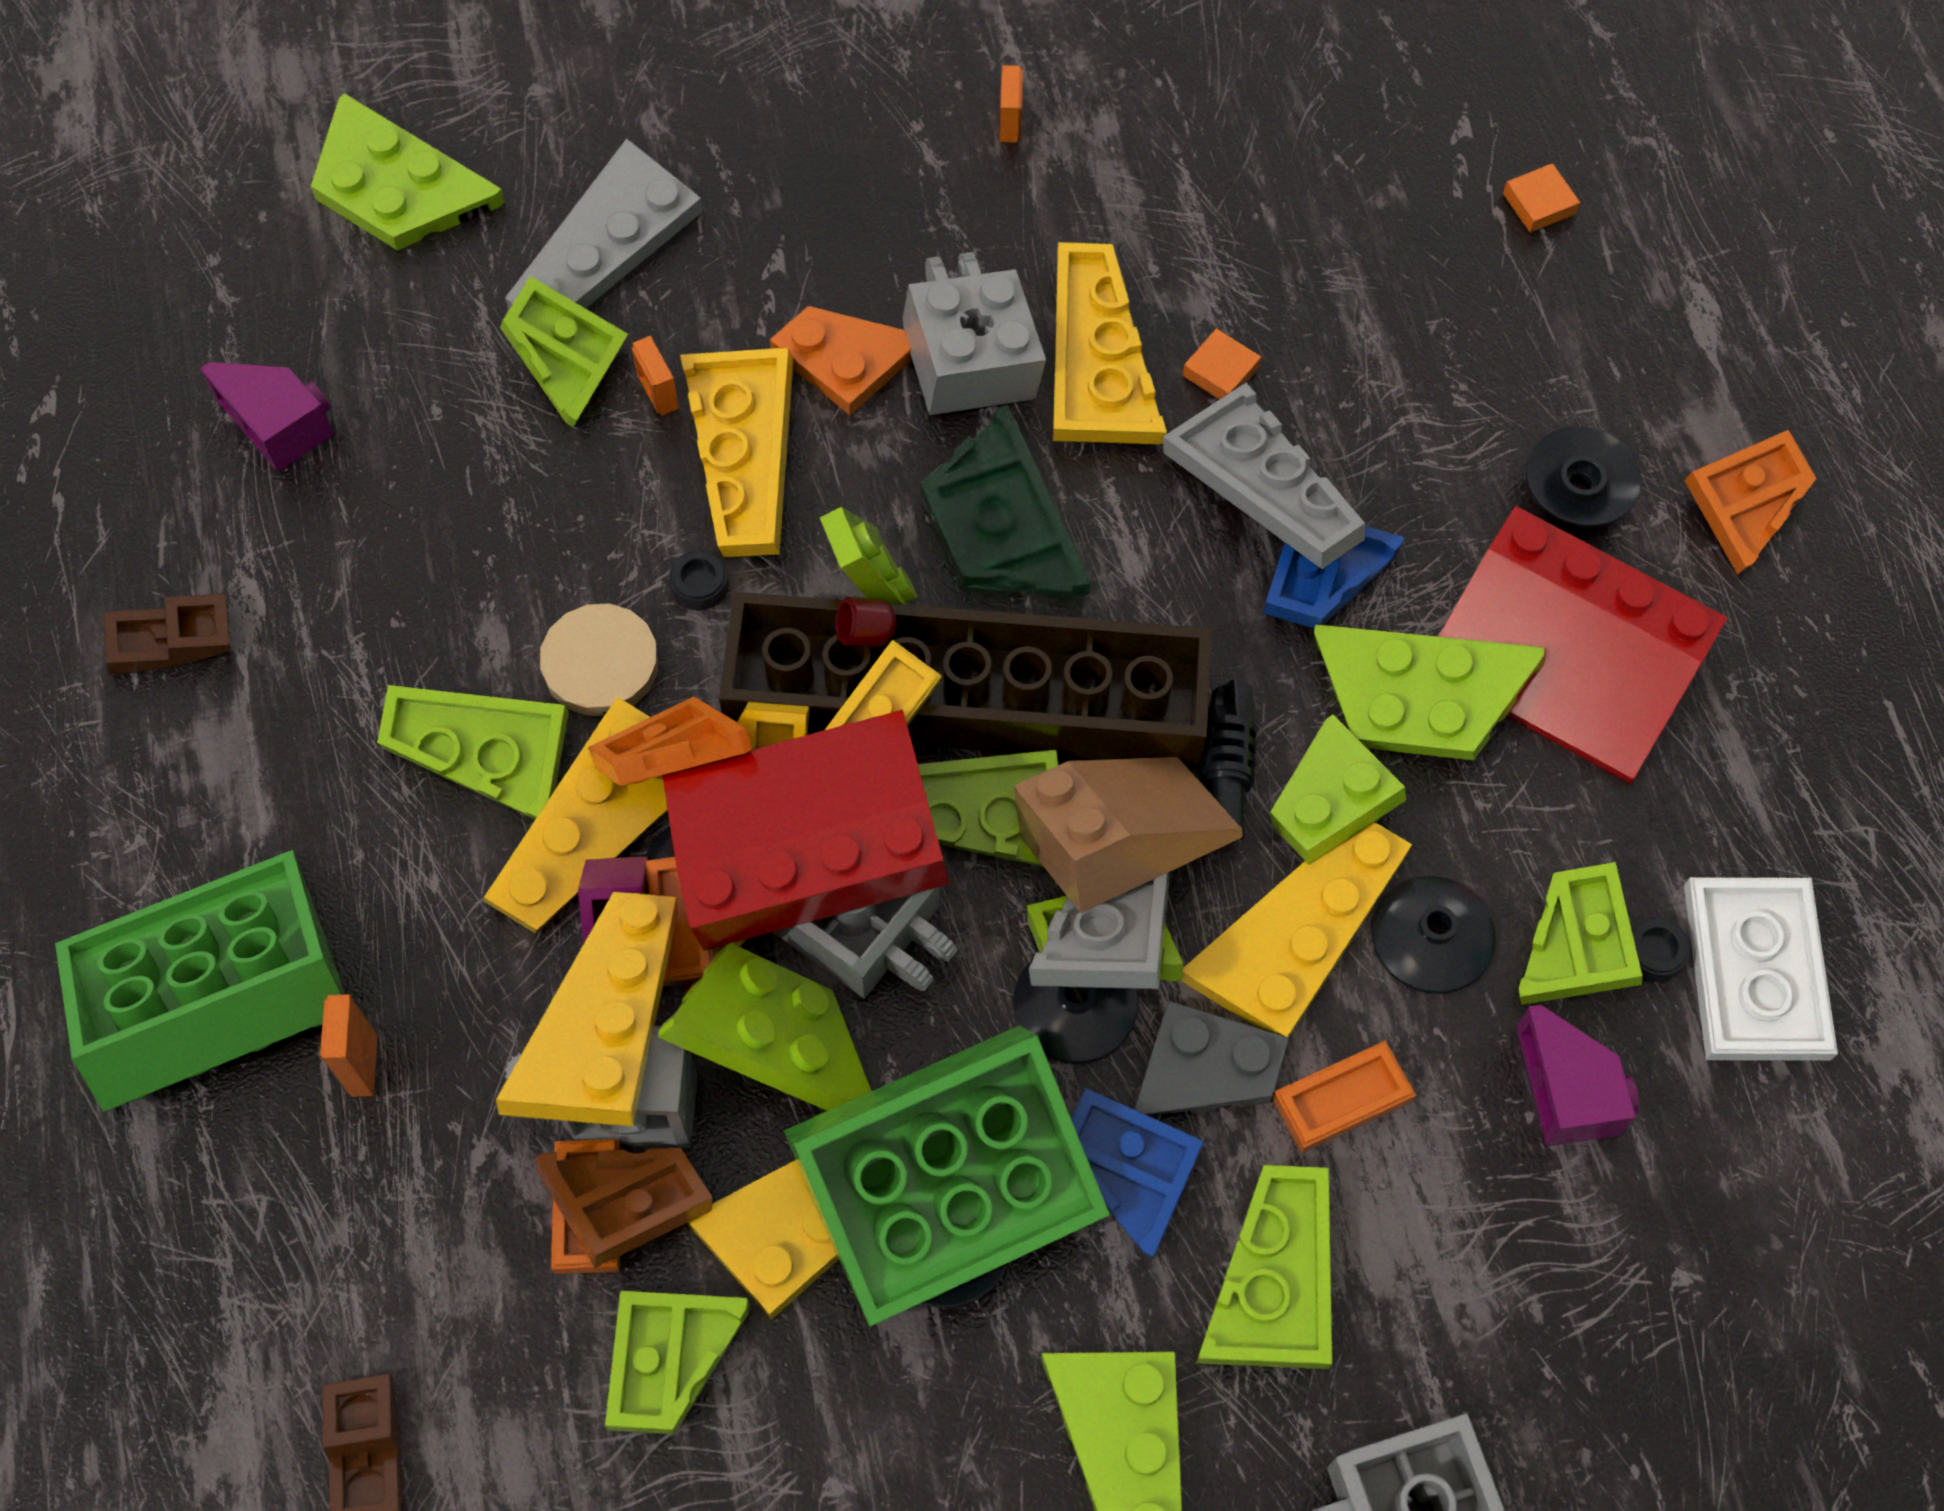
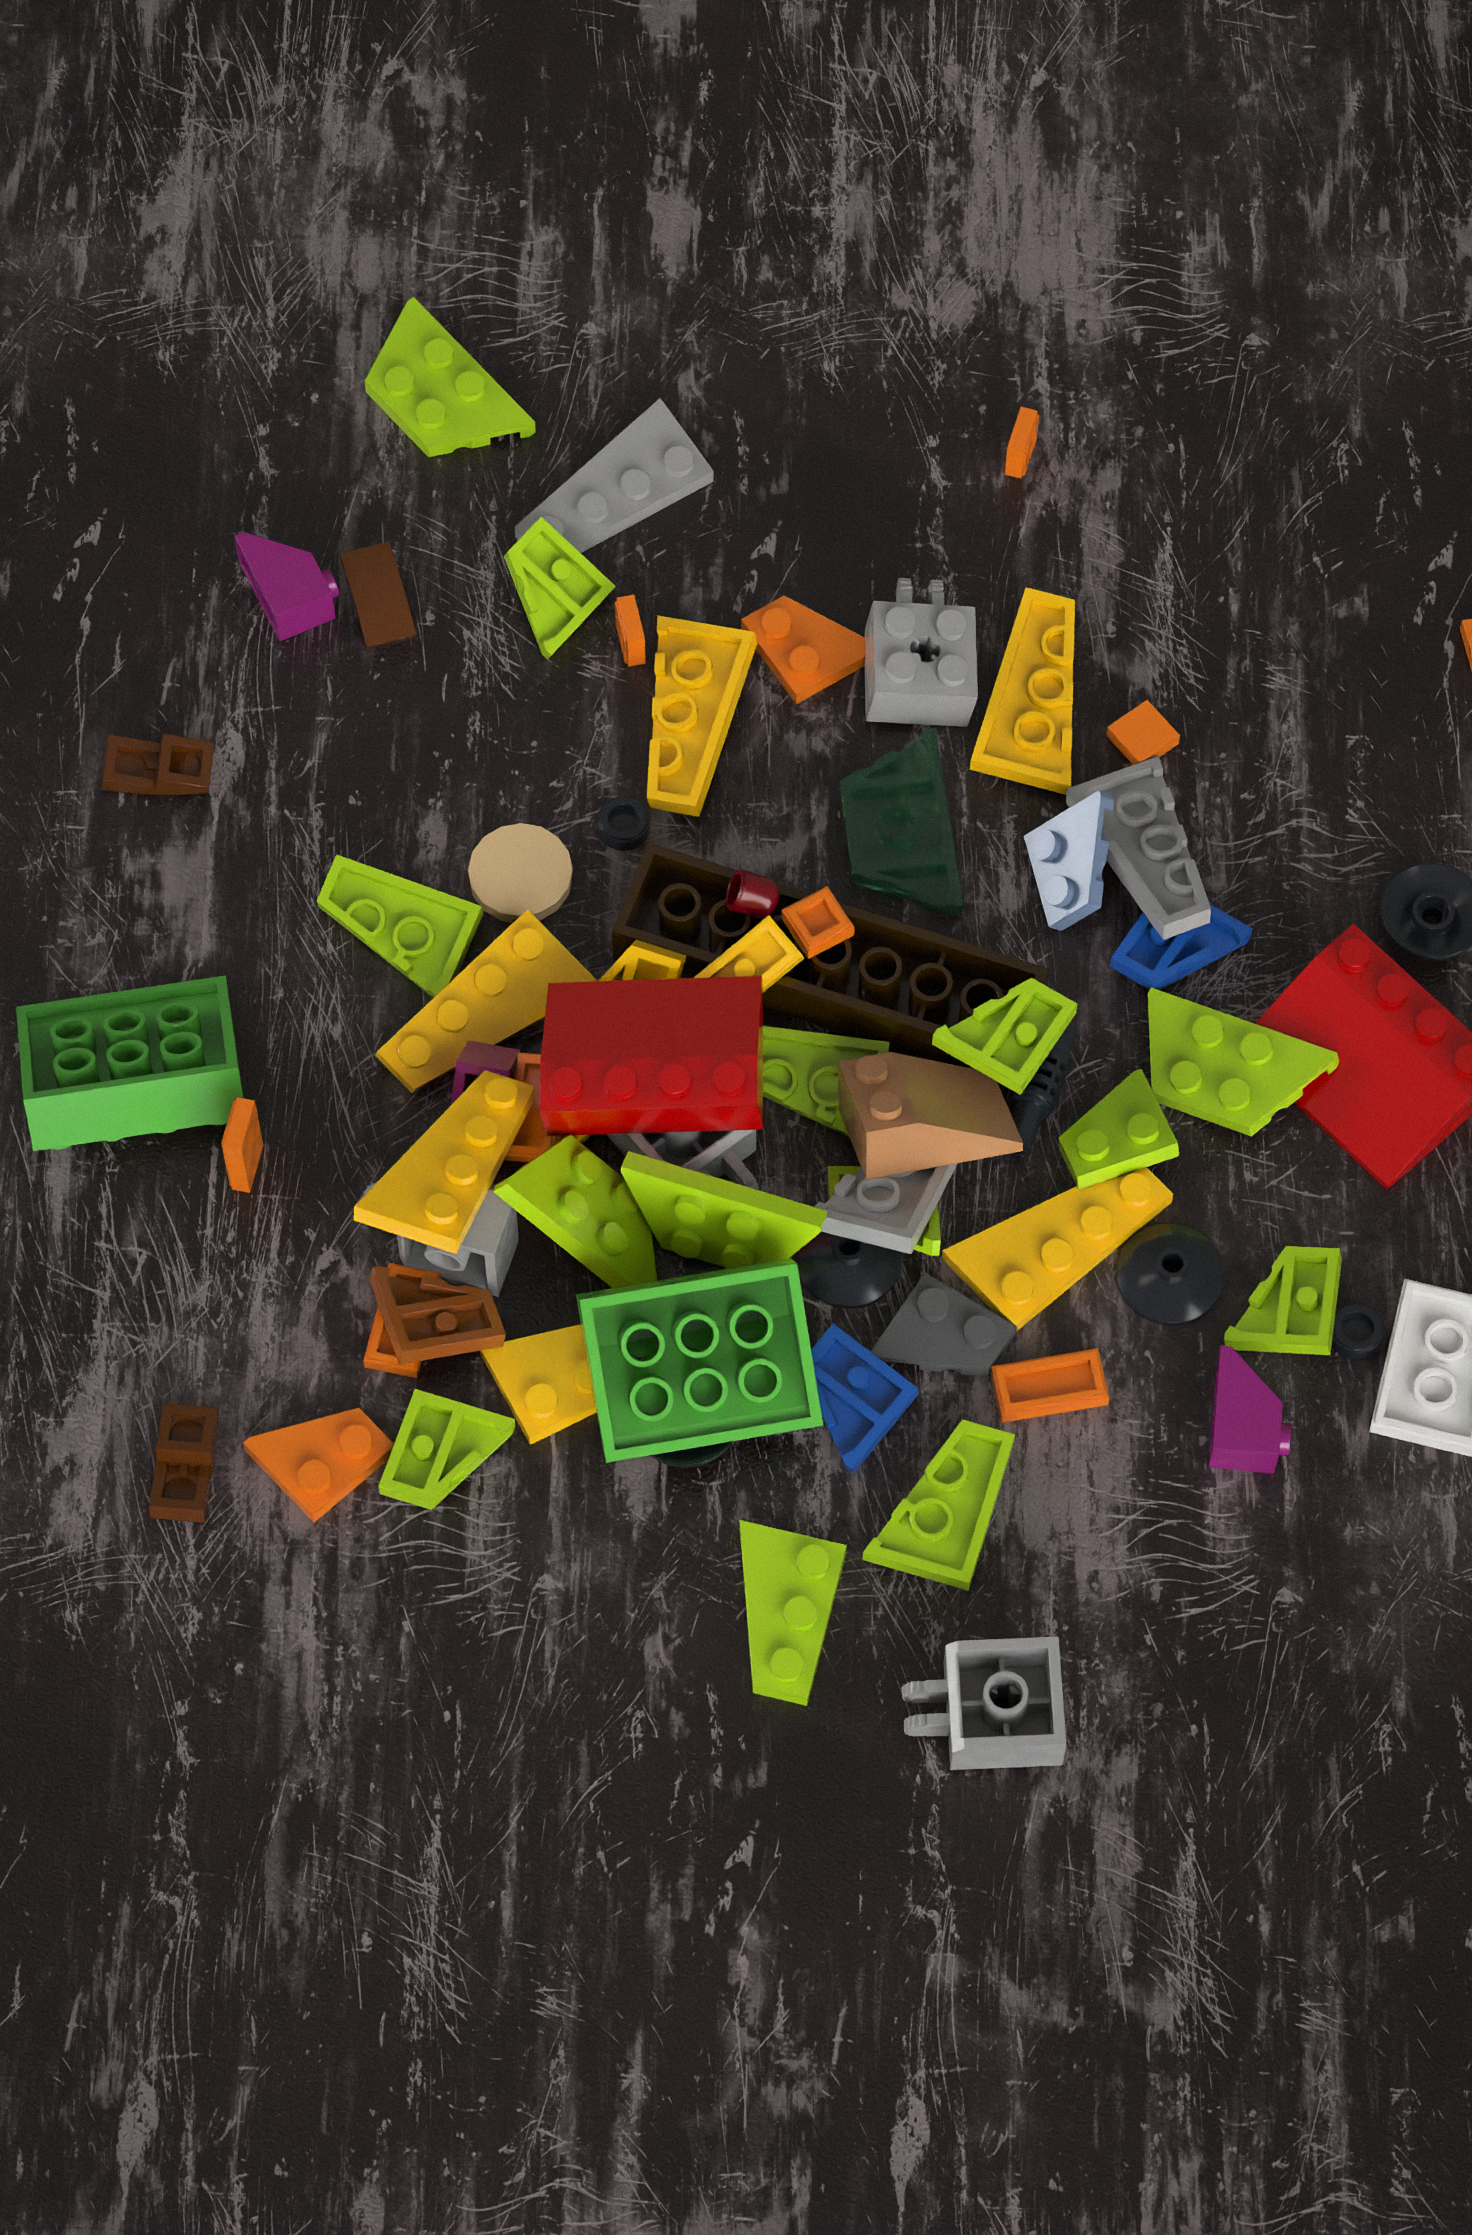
camera: 15 degrees right, 0 degrees up
orange wing [588,696,753,786] -> none
lime wing [820,507,917,605] -> none
none -> orange wing [243,1408,394,1523]
none -> reddish brown slope [340,541,417,650]
none -> lime wing [621,1151,828,1269]
none -> orange tile [781,886,854,959]
none -> lime wing [932,978,1077,1095]
none -> wing [1024,790,1114,931]

